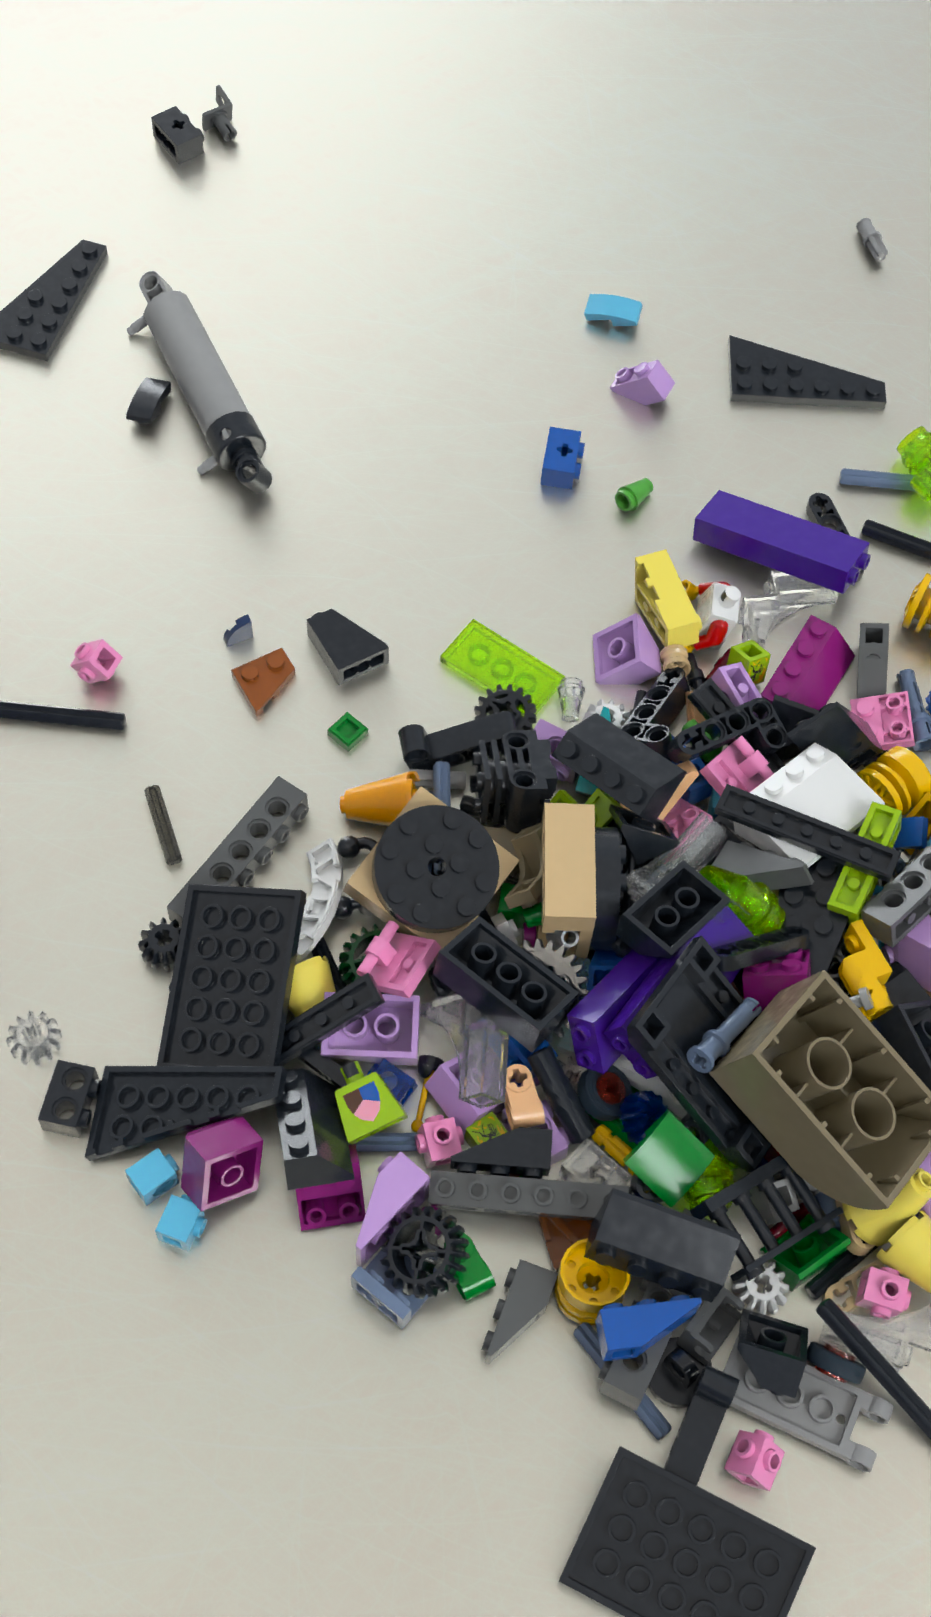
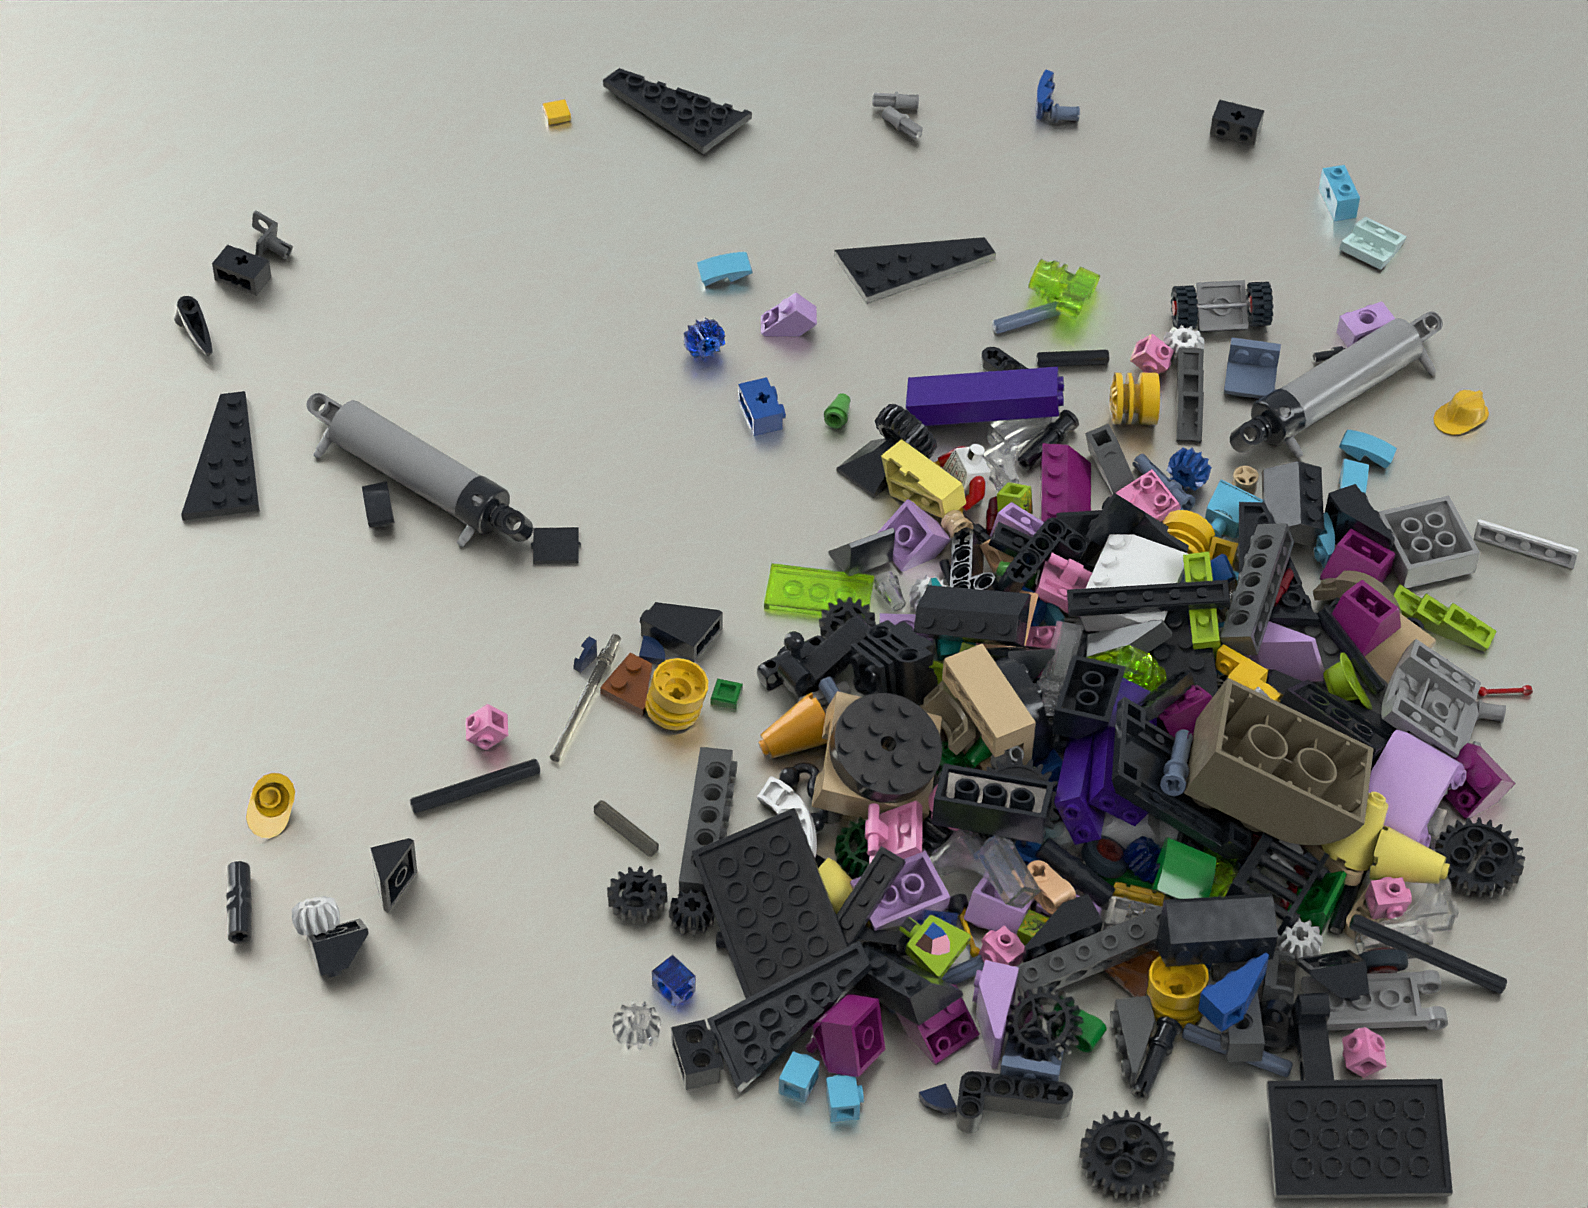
camera: 25 degrees left, 10 degrees down
none -> black piece [174,296,213,356]
none -> black piece [531,527,581,564]
none -> yellow tile [542,99,571,125]
none -> clear smoke bar [550,634,621,762]
none -> black wing [603,68,752,154]
none -> black gear [607,866,668,924]
none -> dark blue tile [639,635,665,664]
none -> yellow wheel [645,658,709,730]
none -> clear blue brick [652,955,696,1007]
none -> clear blue gear [683,317,726,360]
none -> black piece [756,631,826,691]
none -> black slope [828,528,895,576]
none -> black slope [836,437,897,498]
none -> light grey axle [872,92,919,110]
none -> black gear [875,404,937,459]
none -> dark blue tile [918,1083,957,1114]
none -> black beam [956,1071,1073,1133]
none -> black pin [1017,410,1079,470]
none -> black gear [1079,1110,1176,1201]
none -> black pin [1131,1016,1182,1100]
none -> black slope [1132,513,1189,553]

